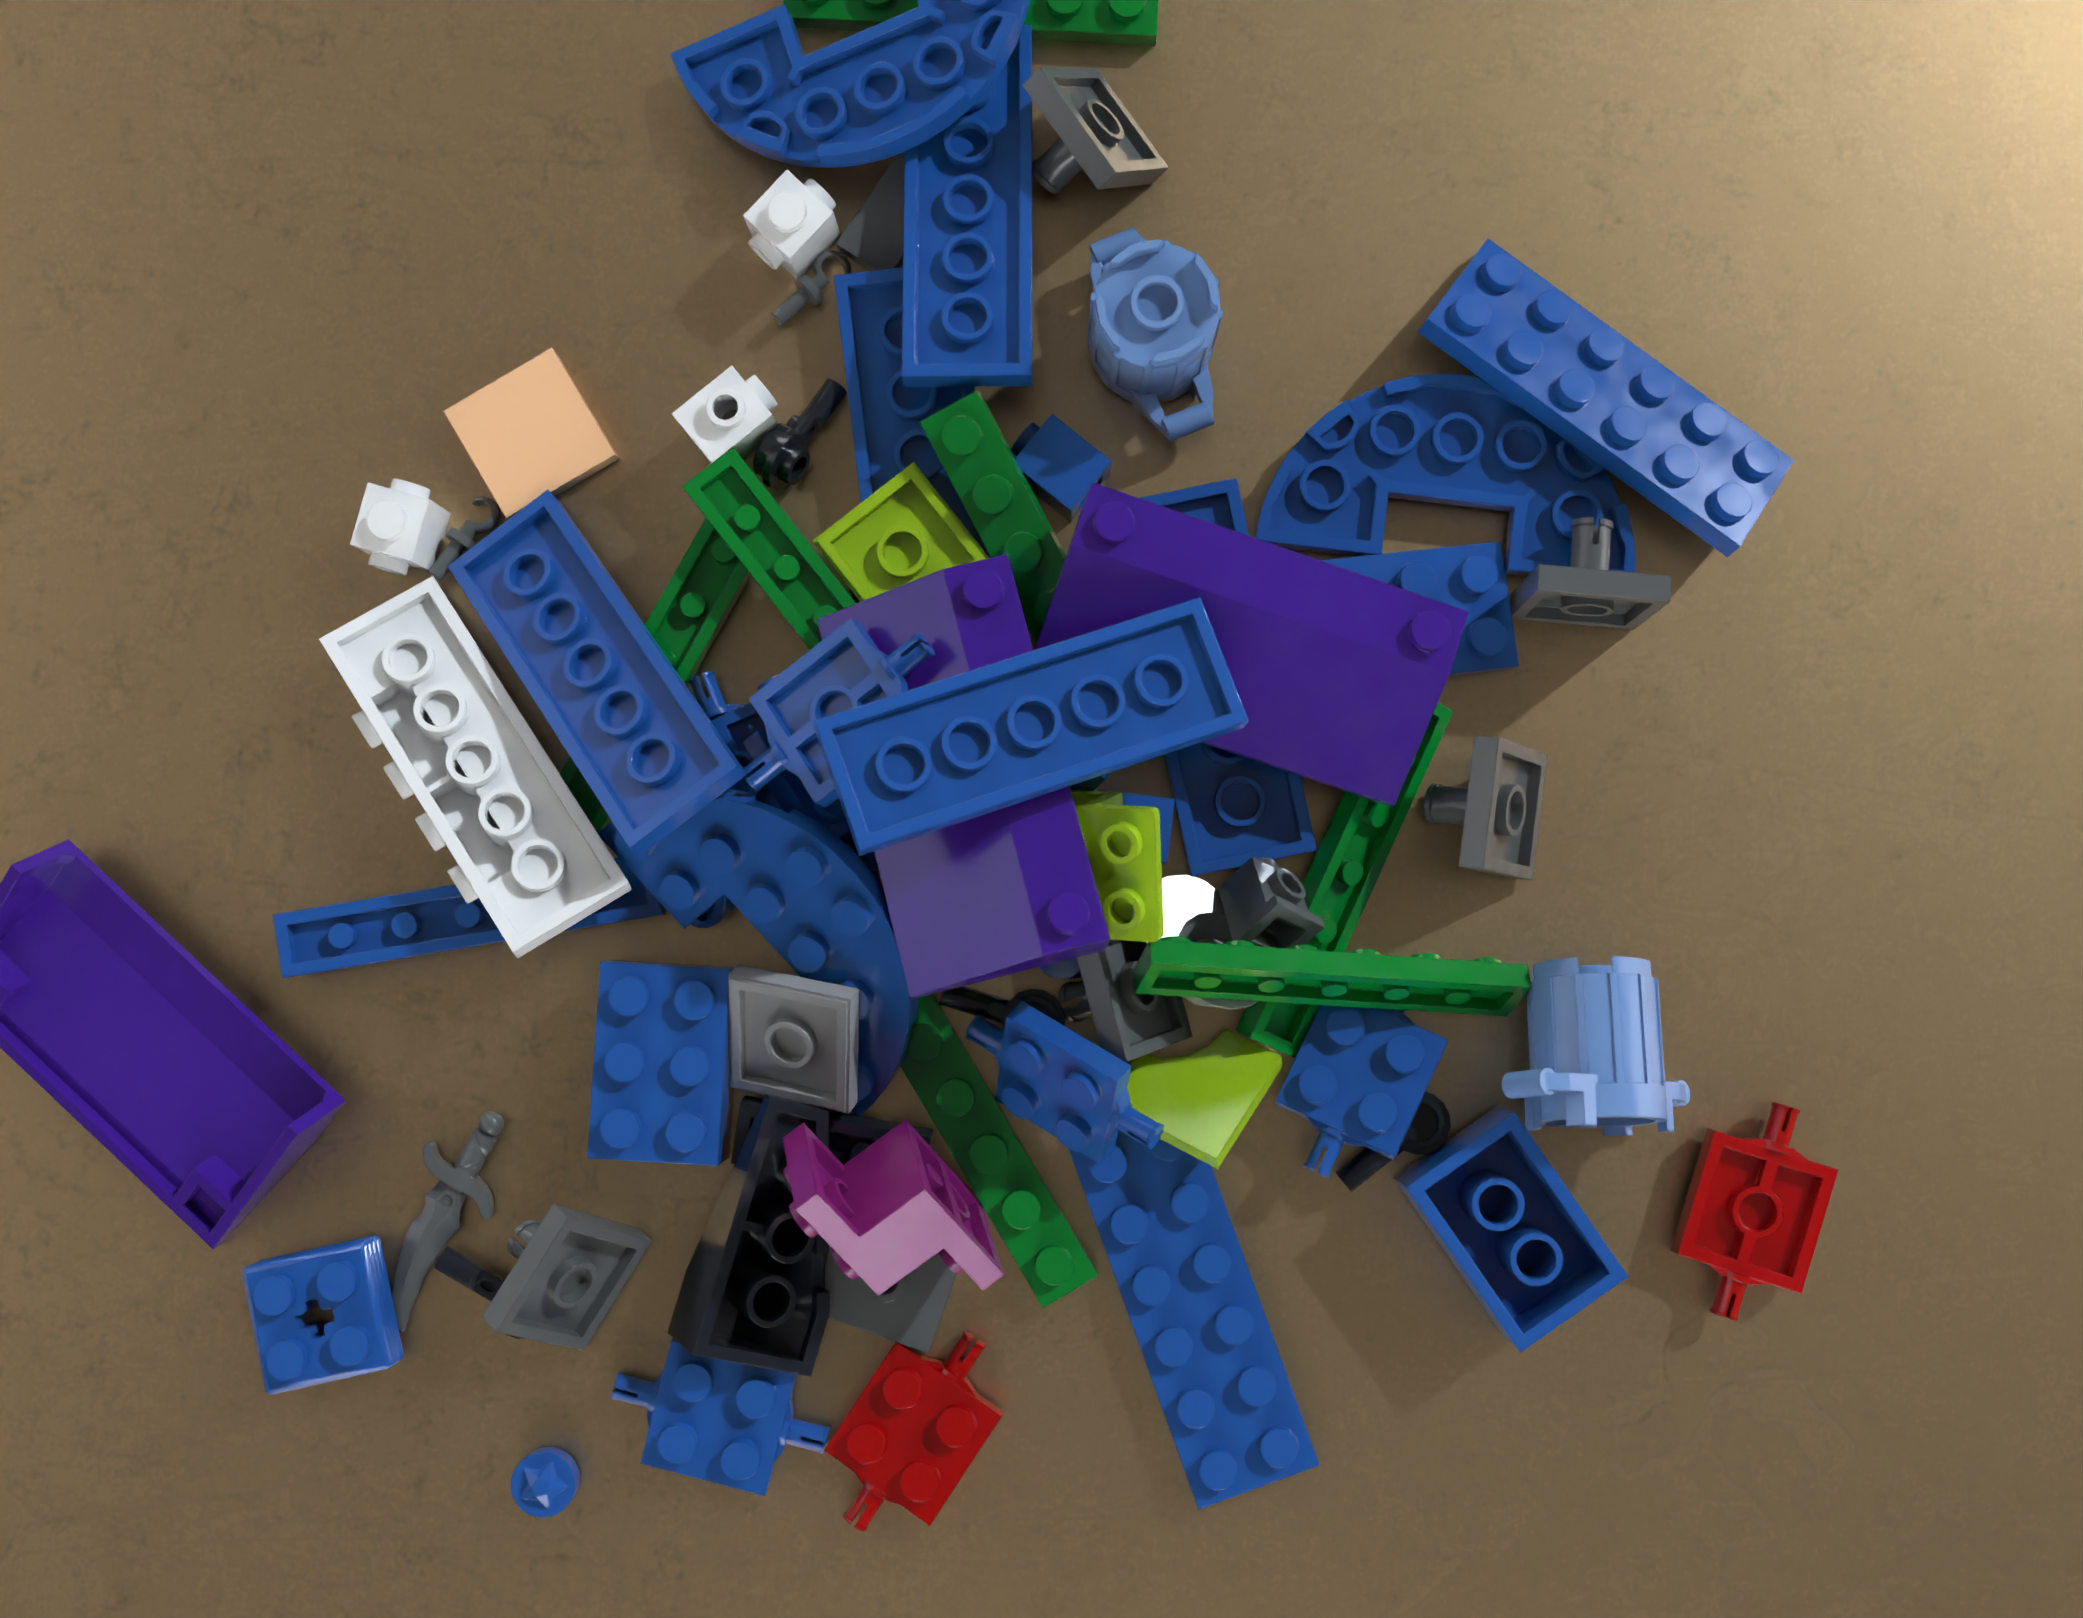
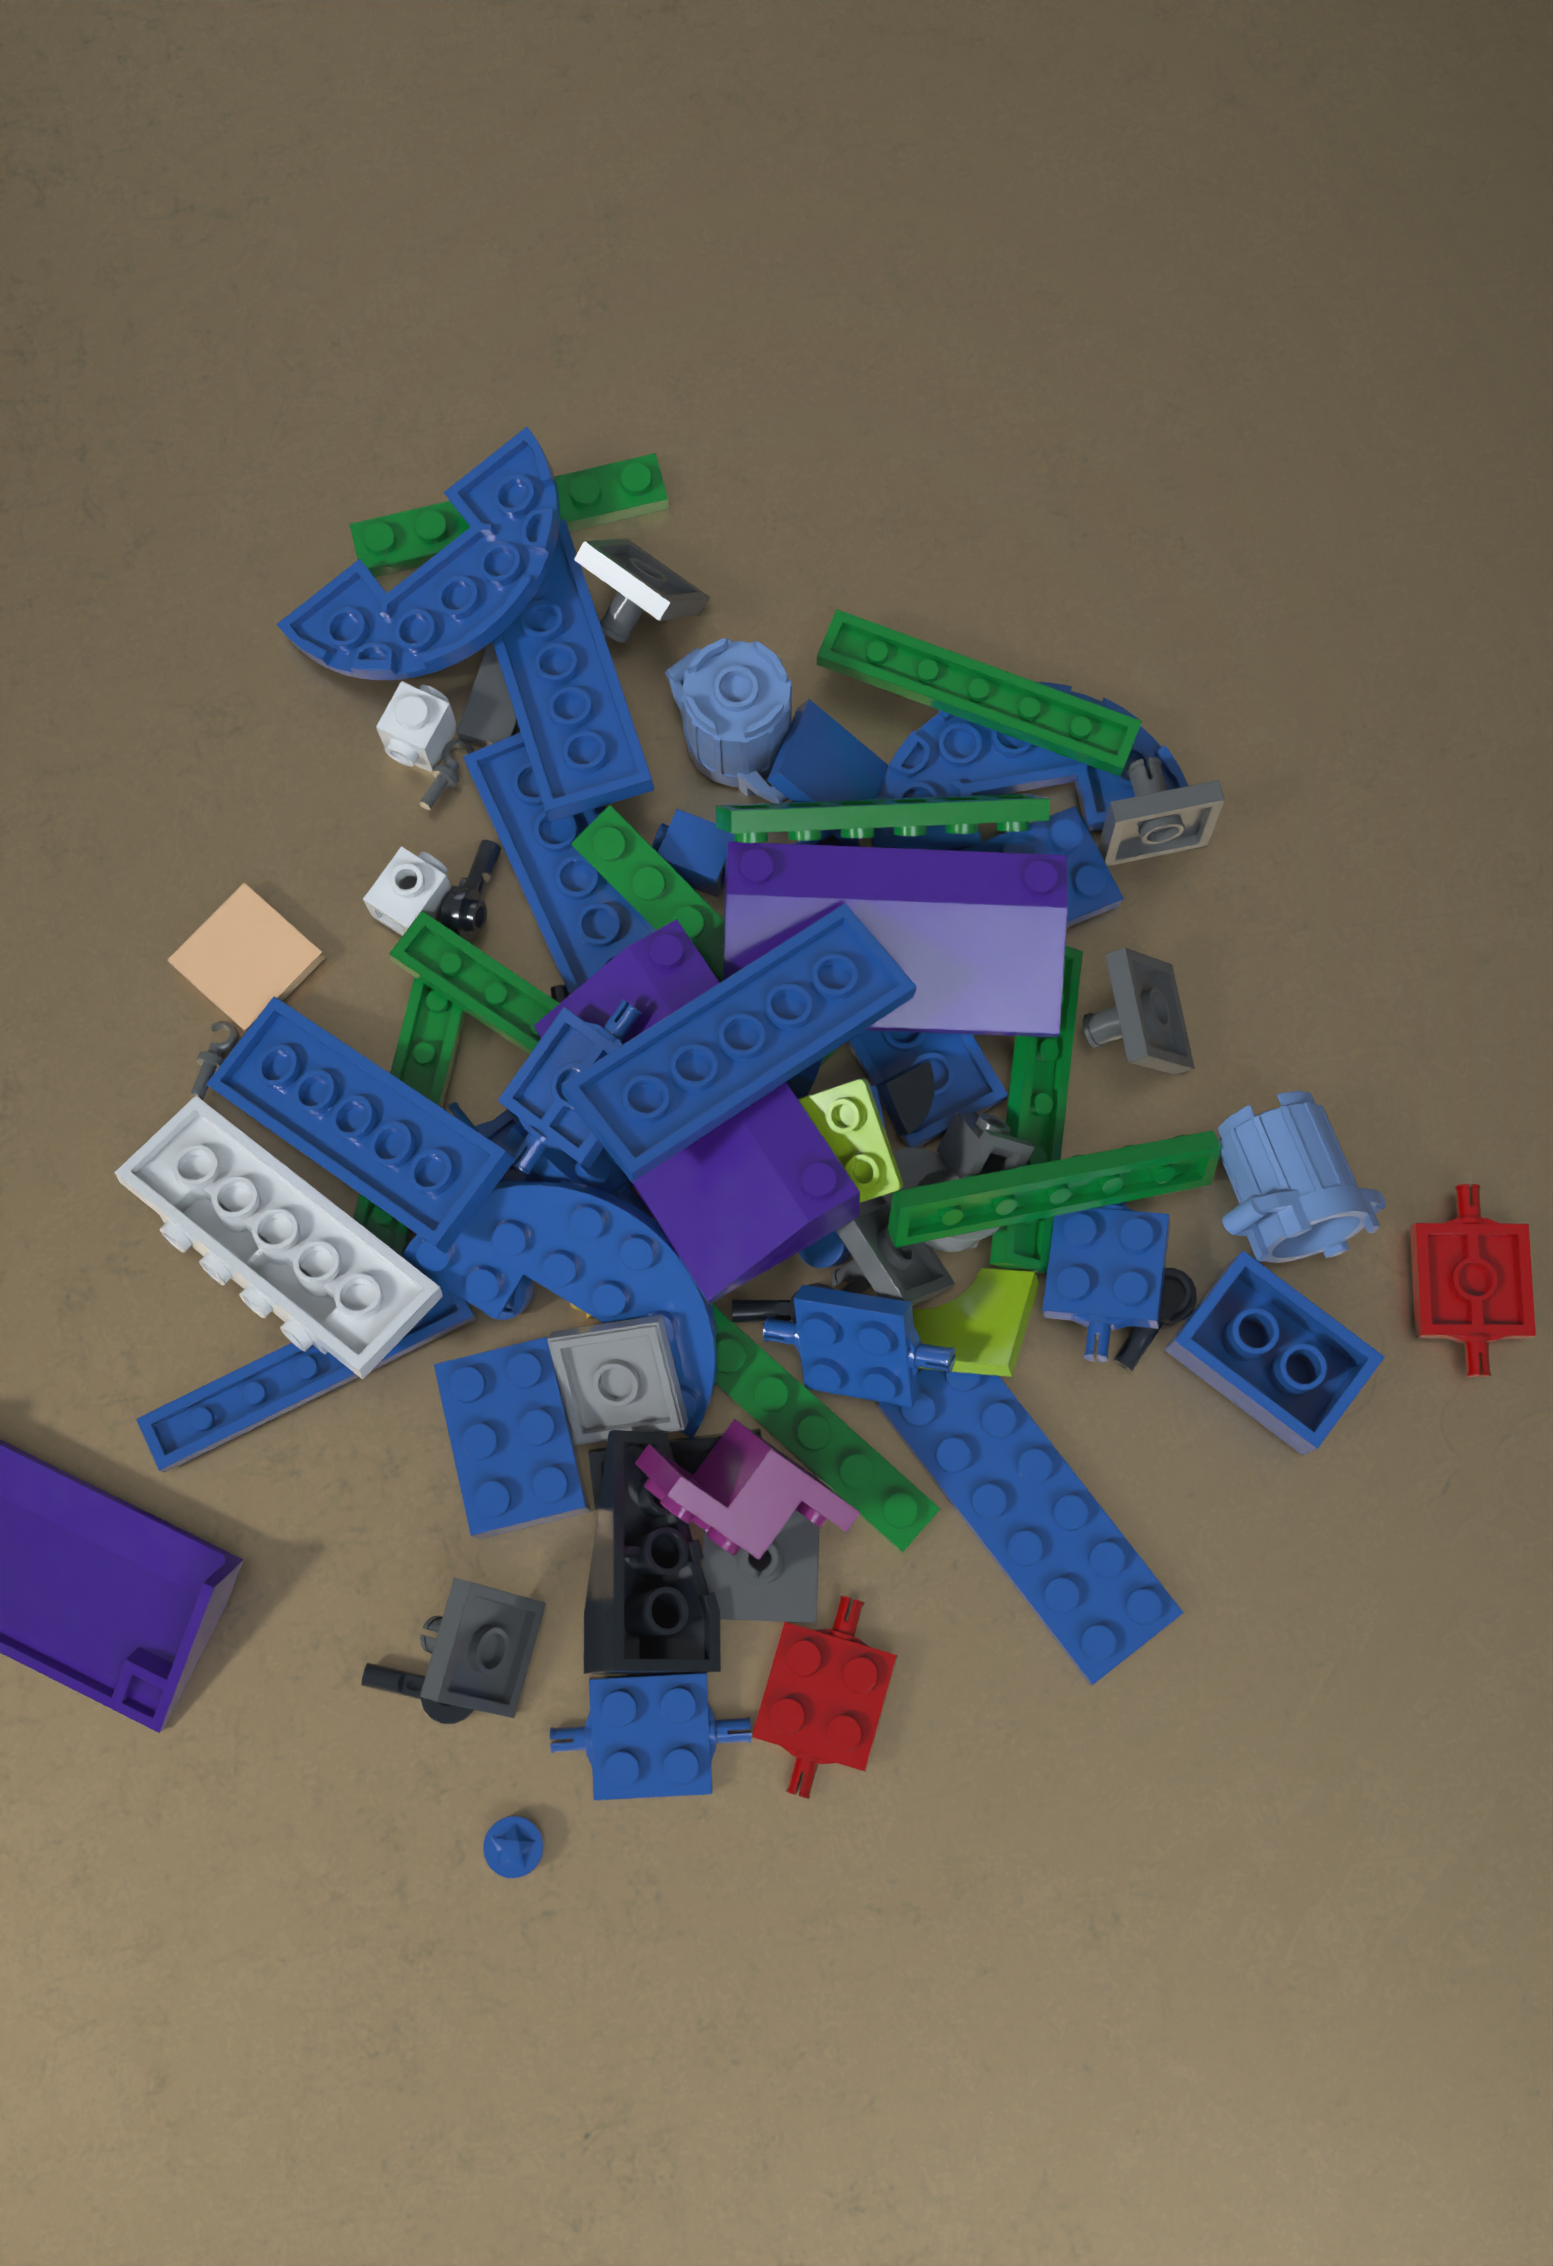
camera: 20 degrees left, 10 degrees down
blue brick [242,1235,404,1395] -> none
white brick [350,479,451,576] -> none
dark grey piece [392,1111,504,1333] -> none
lime tile [813,462,989,602] -> none
blue plate [1418,238,1794,558] -> none
none -> green plate [716,793,1050,843]
none -> blue tile [767,699,888,846]
none -> green plate [816,609,1142,777]
none -> black tile [876,1061,934,1136]

